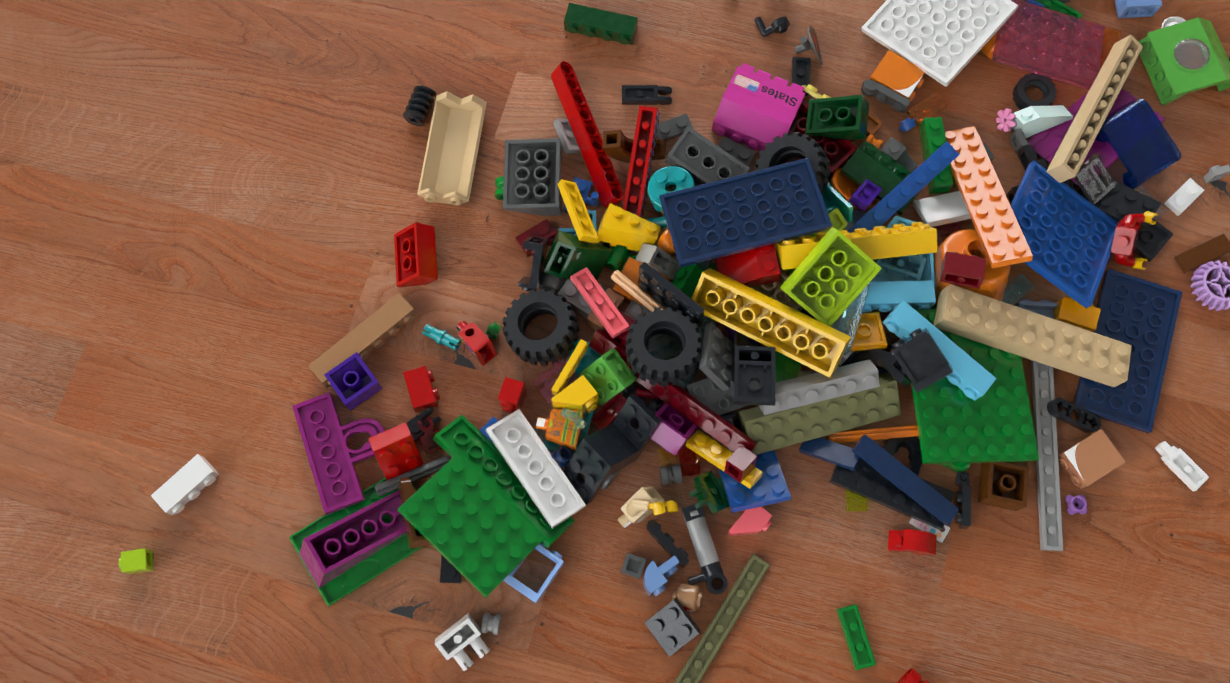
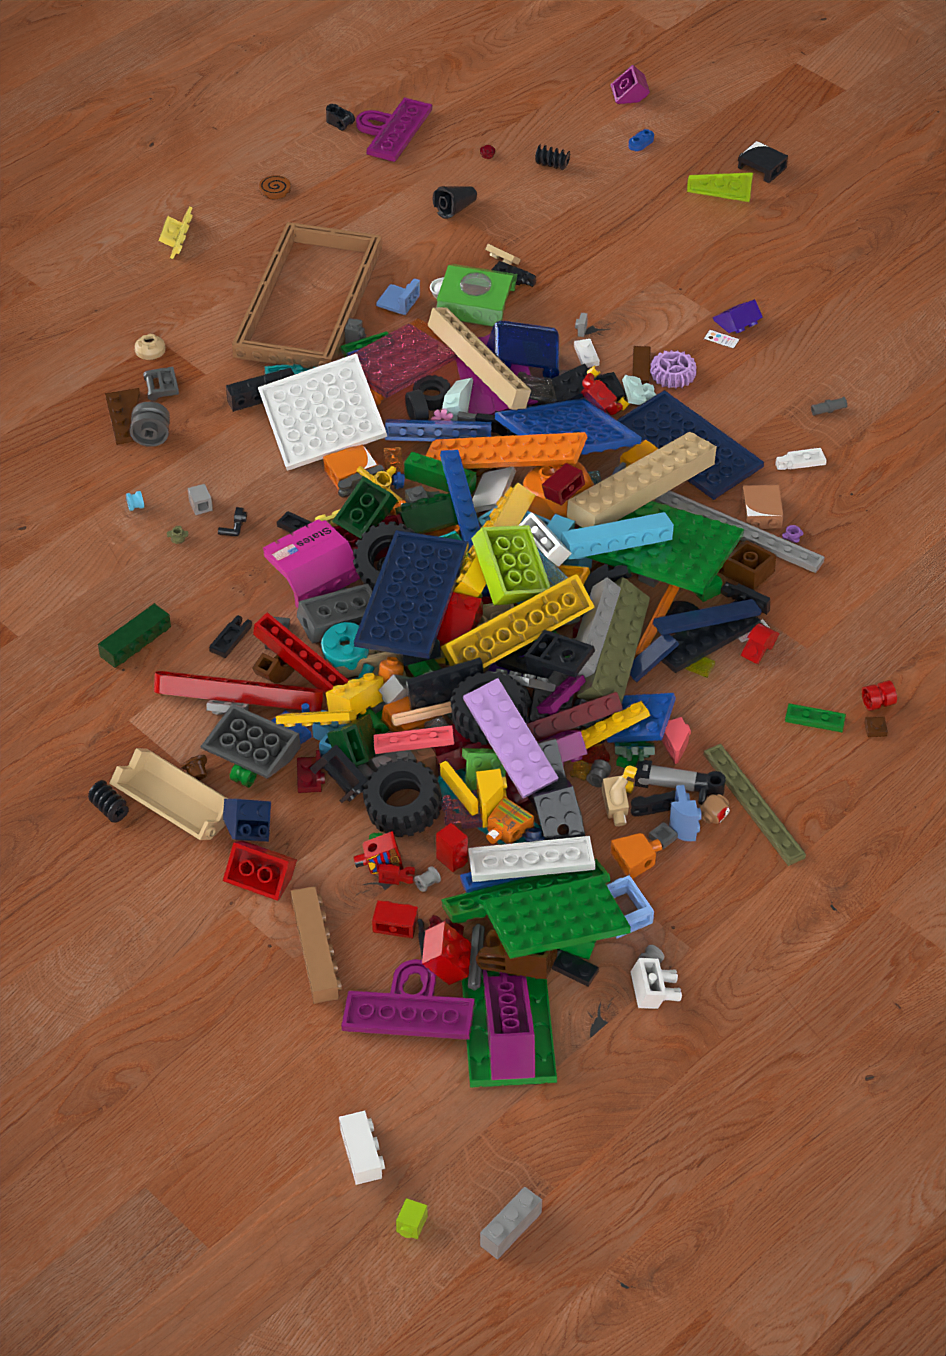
camera: 60 degrees left, 25 degrees down
dark purple slope [324,352,383,411] -> none
teal pin [422,324,462,351] -> none
clear light blue tile [561,408,587,429] -> none
plate [645,598,702,657] -> none
brick [724,445,757,483] -> none
dark grey shield [795,26,823,65] -> none
dark purple plate [849,179,882,212] -> none
black panel [890,328,953,393] -> none
black beam [1047,398,1101,433] -> none
none -> reddish brown piece [180,755,207,780]
none -> dark blue slope [223,799,271,842]
none -> yellow bar [356,466,402,503]
none -> red plate [378,864,415,885]
none -> blue brick [385,419,492,441]
none -> black tyre [405,389,429,420]
none -> light grey bush [414,866,441,892]
none -> lavender plate [463,678,558,799]
none -> light grey brick [480,1187,542,1260]
none -> white brick [519,512,572,567]
none -> magenta plate [536,675,586,715]
none -> orange torso [610,833,662,879]
none -> light aqua hinge [622,375,656,405]

